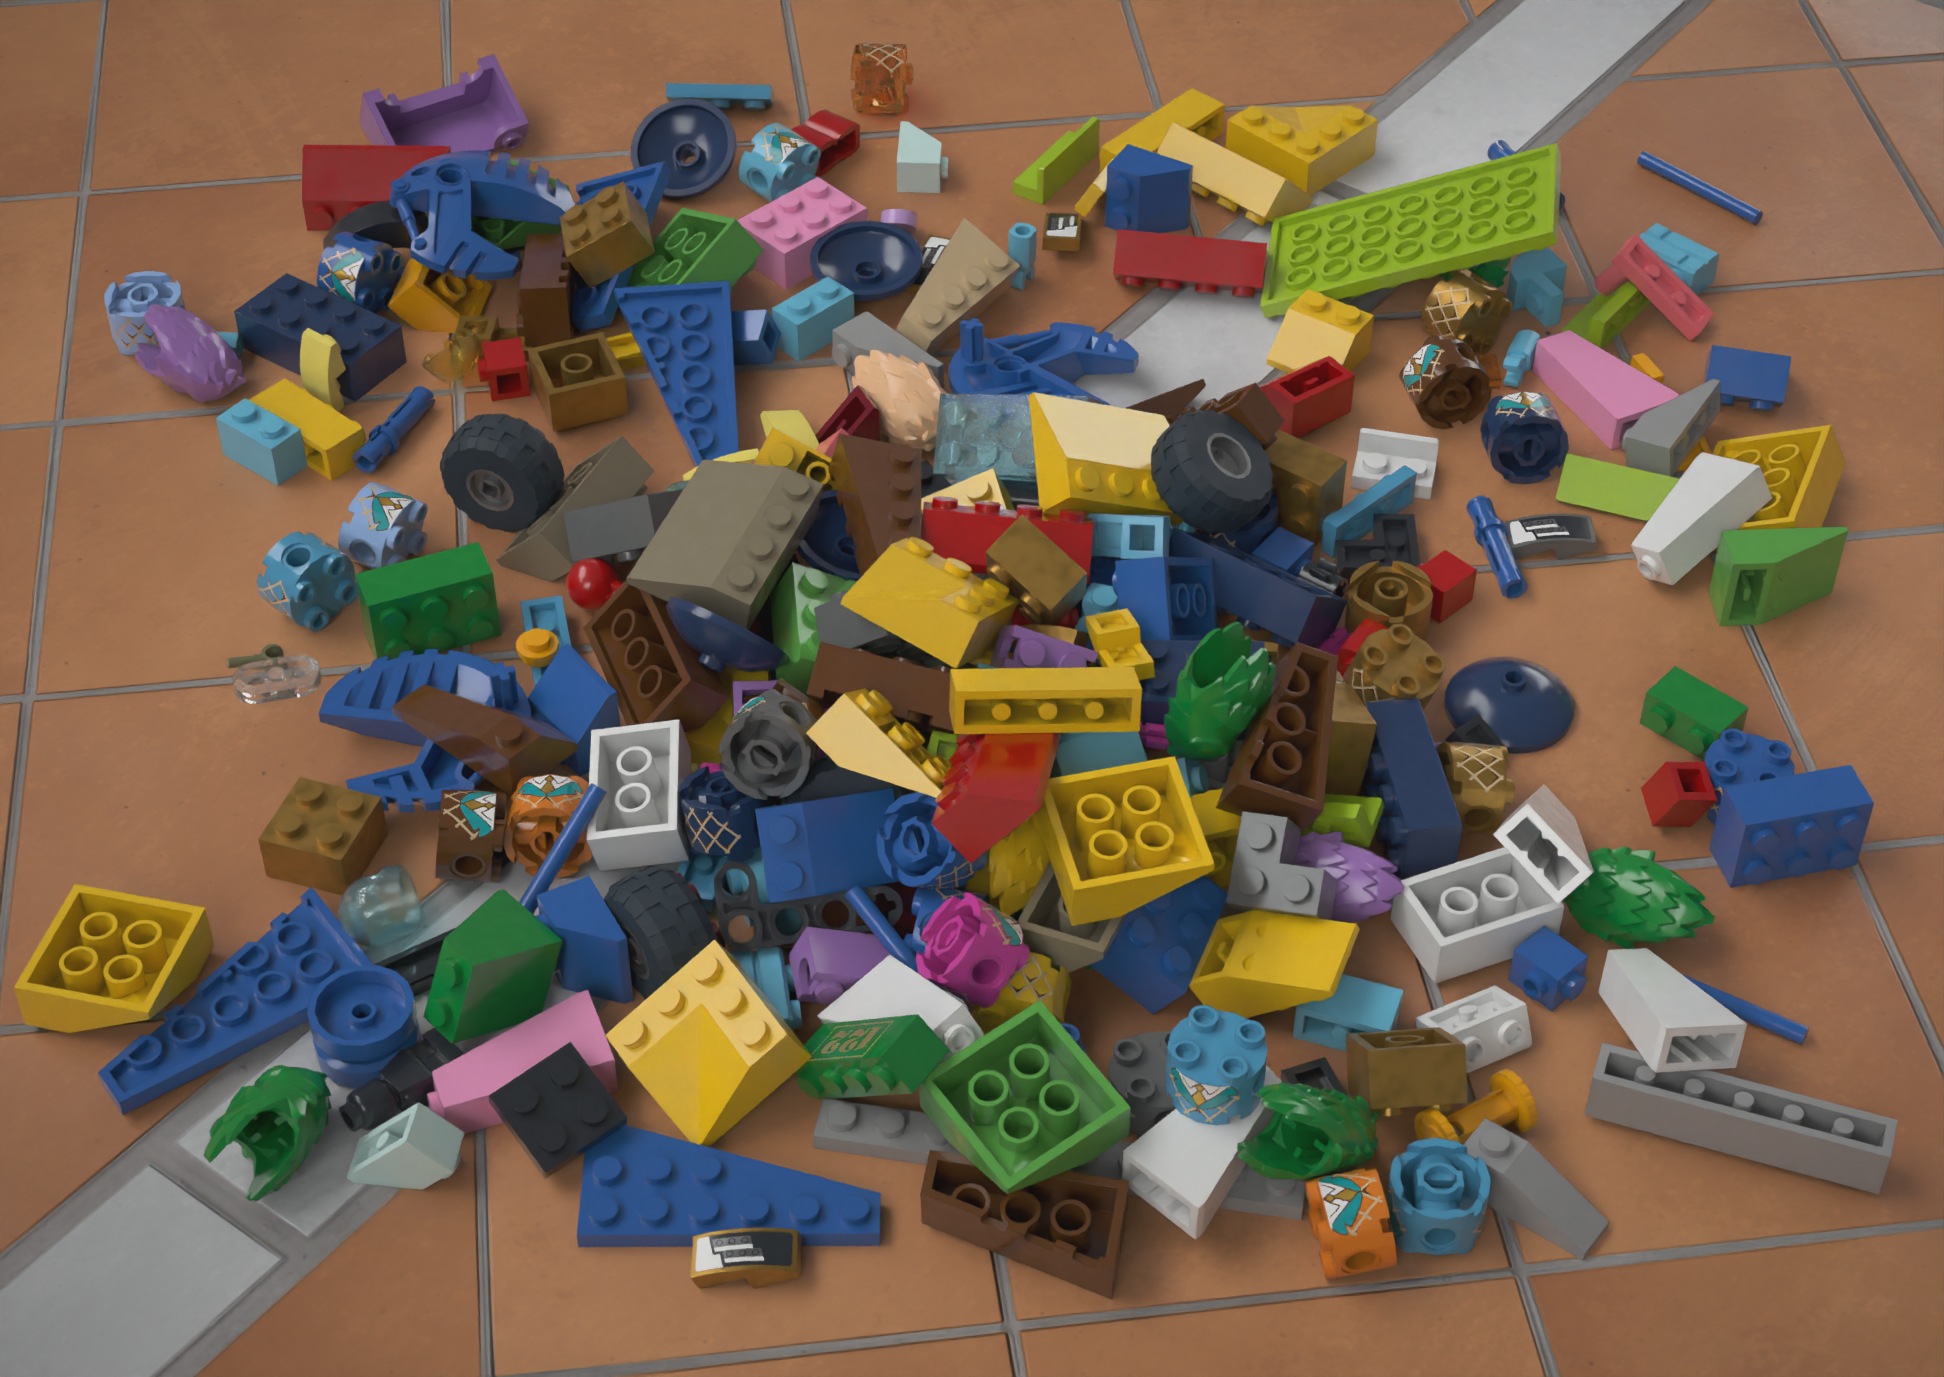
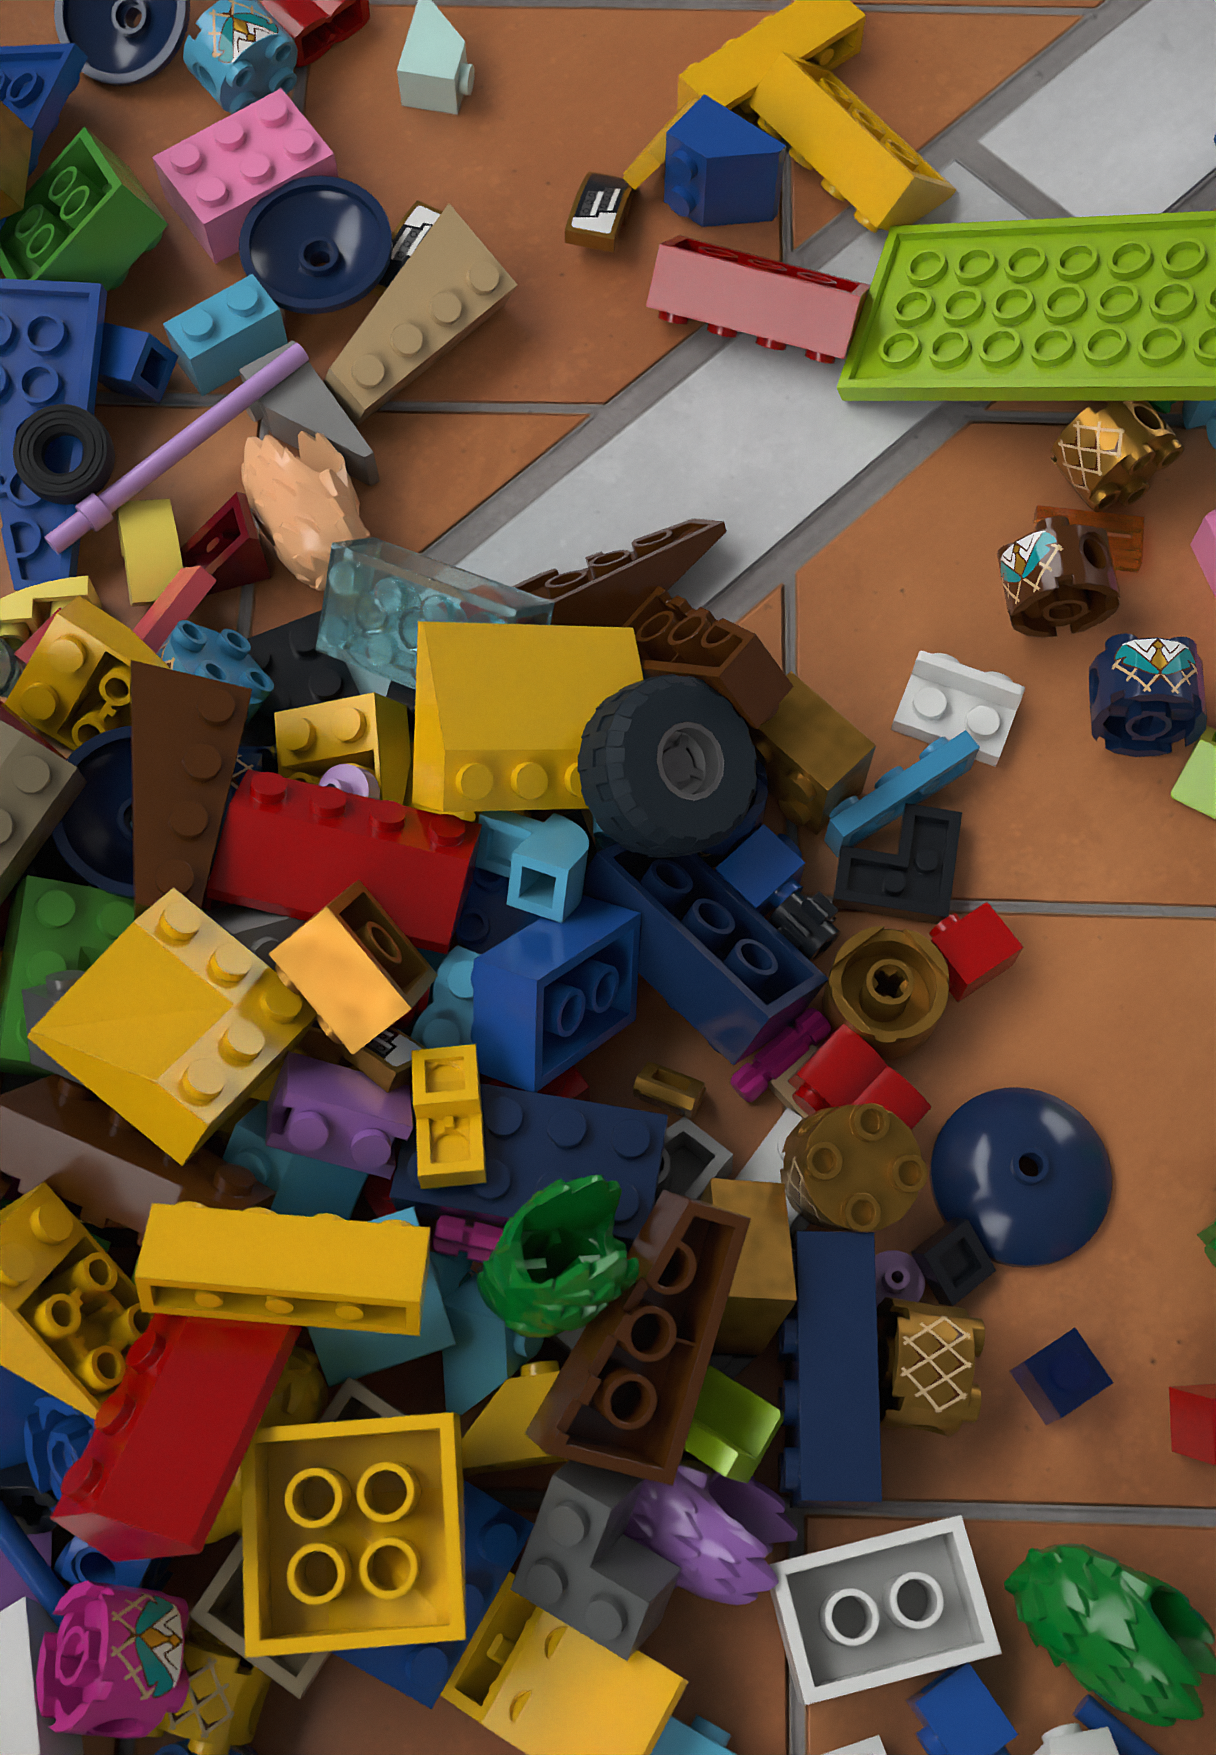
camera: 10 degrees right, 25 degrees up
lavender tile [881,209,918,234] -> none
blue piece [949,318,1139,427] -> none
medium azure bar [1008,223,1037,290] -> none
lime panel [1012,117,1100,205] -> none
yellow slope [1225,105,1378,196] -> none
red slope [1259,355,1355,438] -> none
yellow slope [1266,289,1374,373] -> none
blue pin [1466,495,1527,599] -> none
white slope [1493,784,1594,904] -> none
medium azure bar [1503,330,1540,387] -> none
slope [1505,513,1598,560] -> none
none -> black tyre [13,404,115,505]
none -> lavender bar [44,343,309,555]
none -> clear blue brick [1009,1328,1114,1425]

